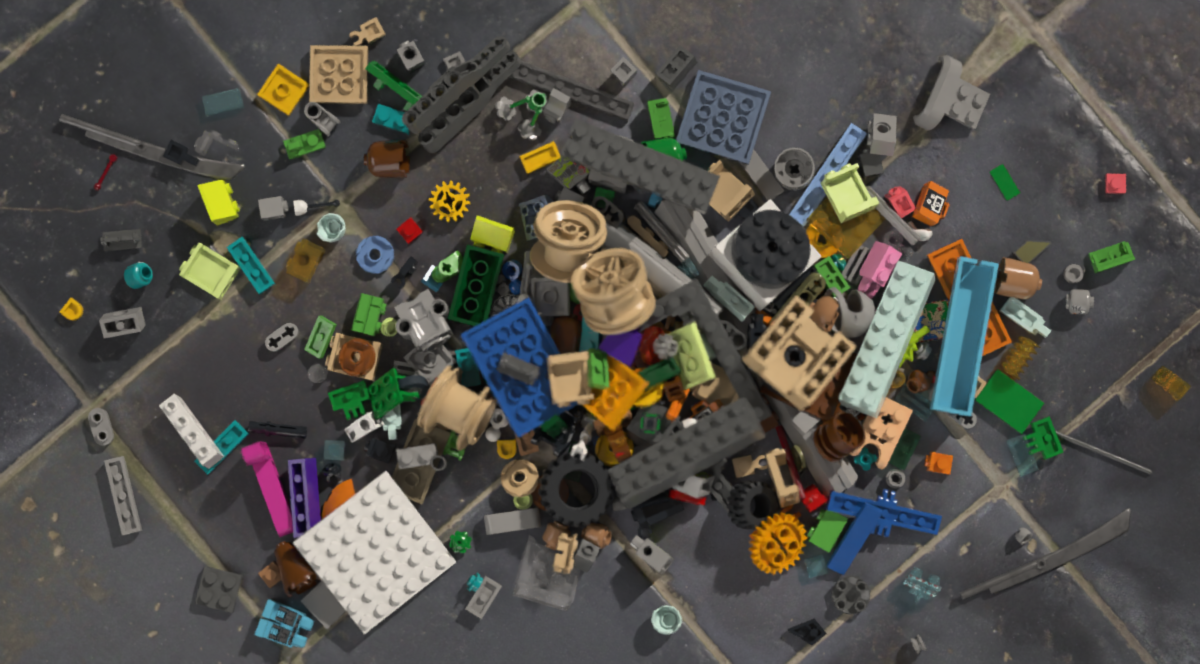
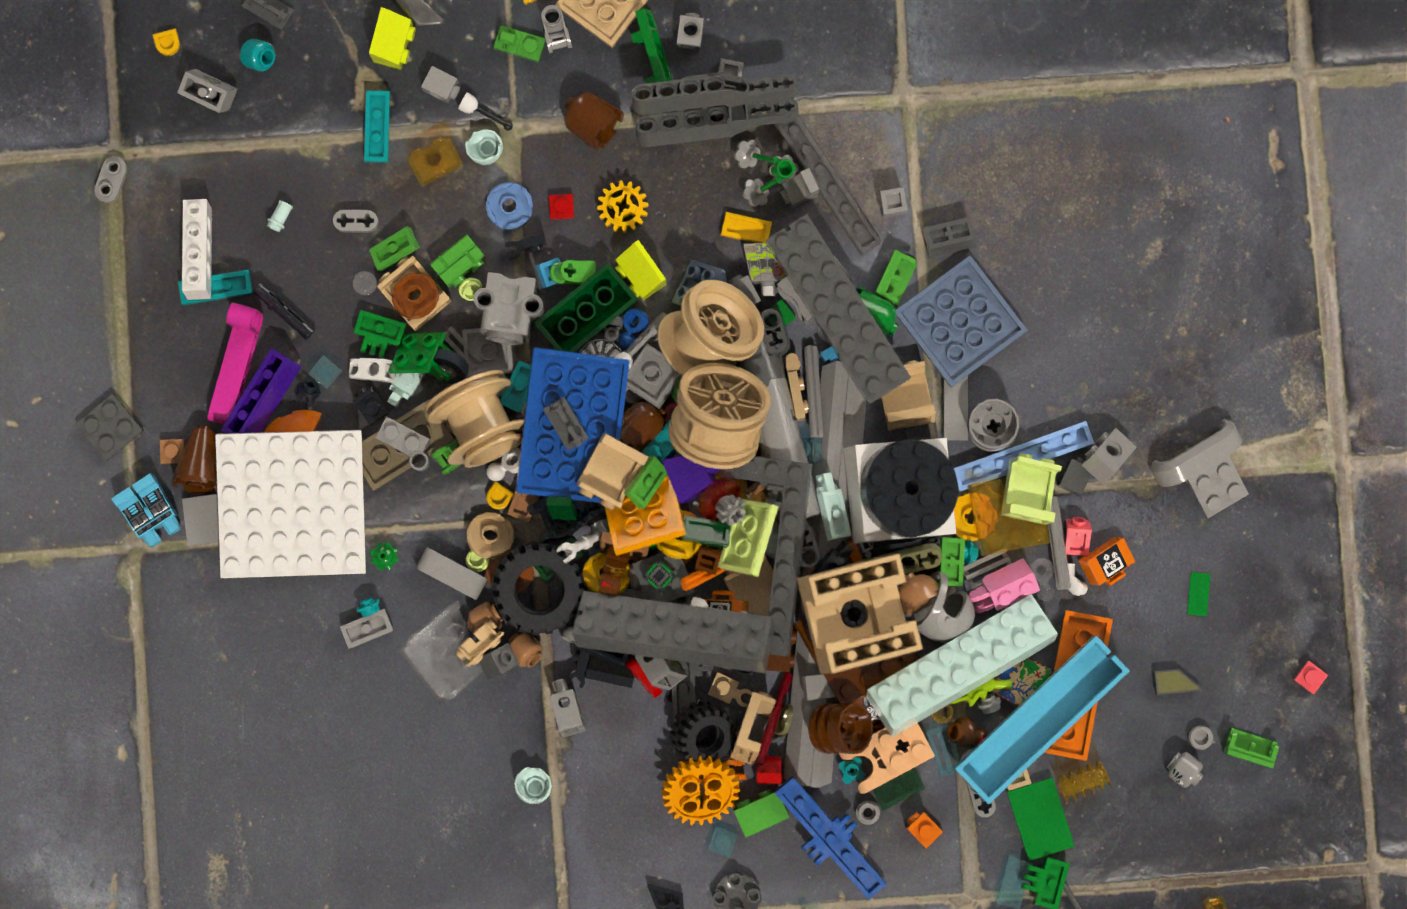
camera: 30 degrees right, 0 degrees up
light grey plate [104,456,142,536] -> none
yellowish green panel [179,242,241,300] -> none
teal plate [372,104,410,135] -> none
blue tile [826,502,883,575] -> none
medium nougat cylinder [994,257,1042,299] -> none
light aqua hinge [1000,297,1051,338] -> none
none -> light aqua pin [267,200,293,232]

